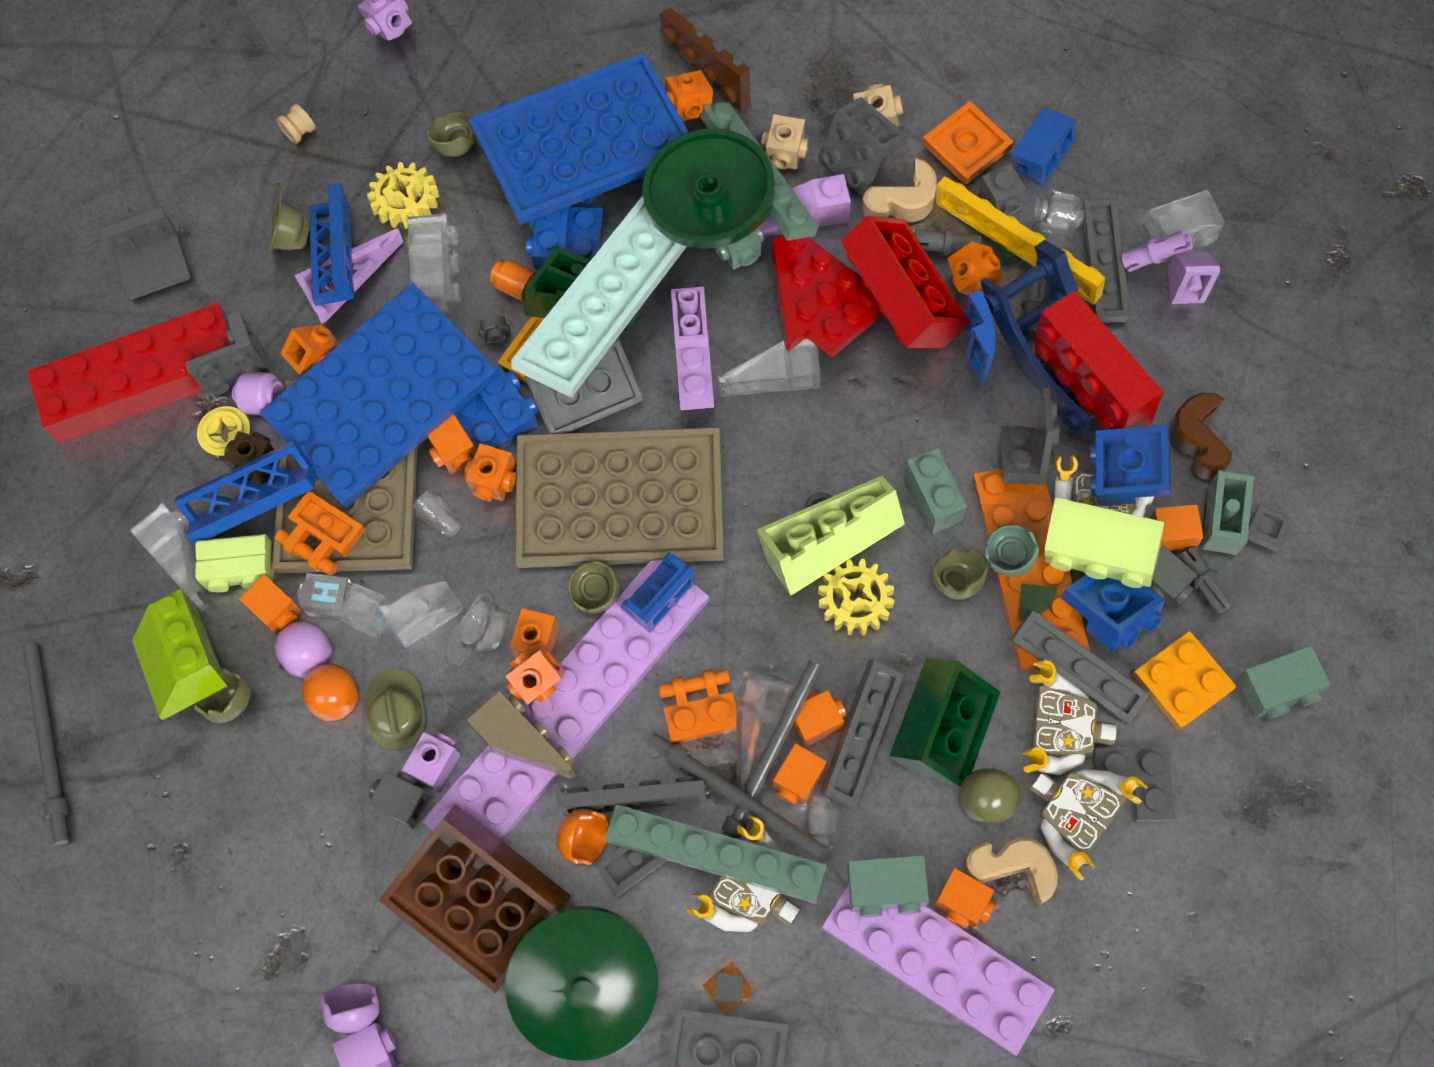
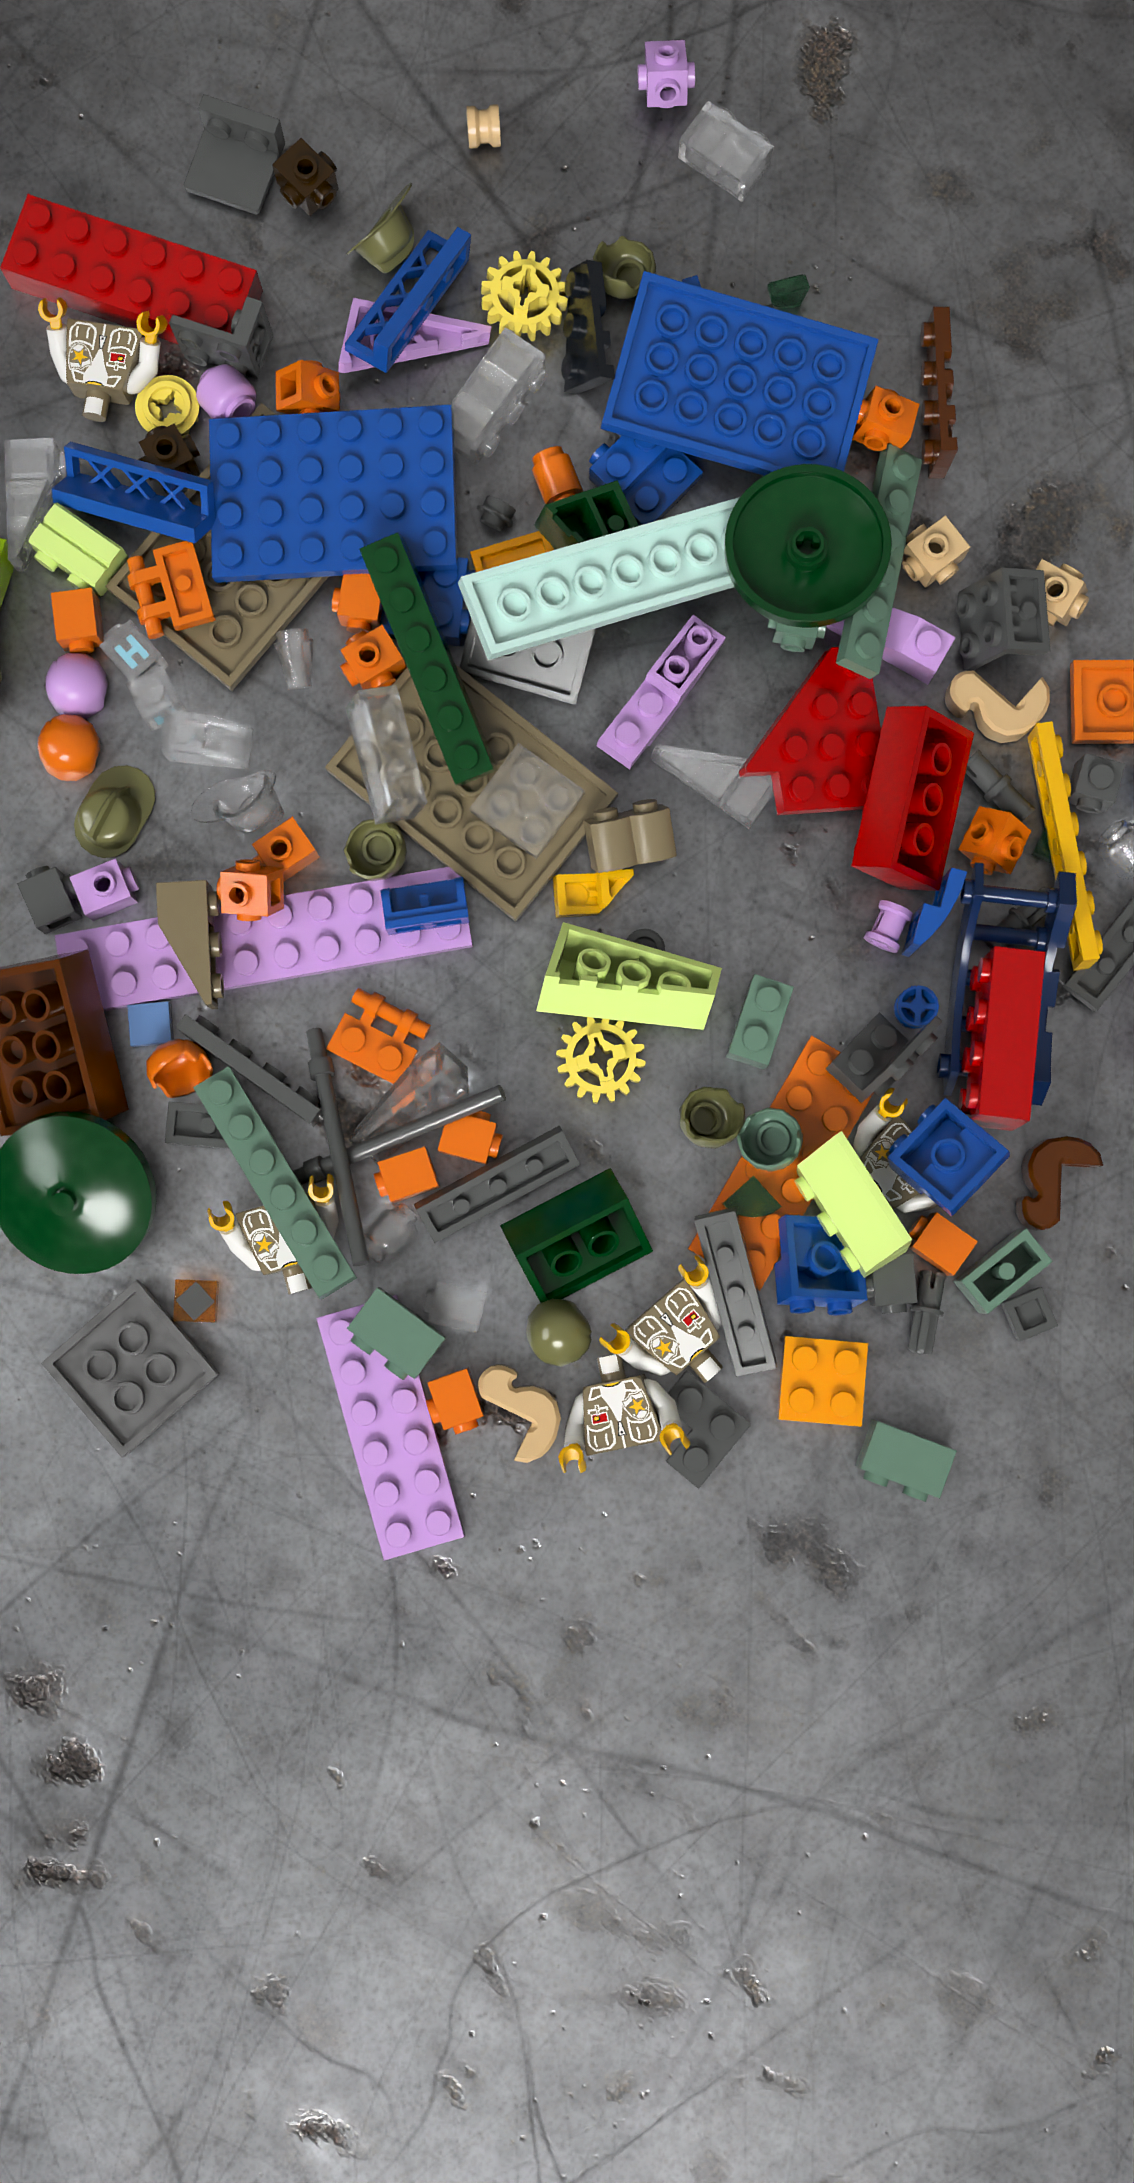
camera: 35 degrees right, 15 degrees up
none -> torso [38,297,167,422]
none -> medium blue tile [127,1001,173,1047]
none -> dark brown brick [272,138,339,216]
none -> clear brick [345,685,428,825]
none -> dark green brick [359,532,498,786]
none -> clear brick [423,1281,488,1333]
none -> clear plate [469,743,585,860]
none -> yellow slope [553,869,634,918]
none -> black wing [561,260,615,394]
none -> dark tan brick [583,799,677,873]
none -> clear brick [678,101,773,202]
none -> clear green tile [767,274,810,308]
none -> lavender bush [864,900,913,953]
none -> blue wheel [893,985,939,1029]

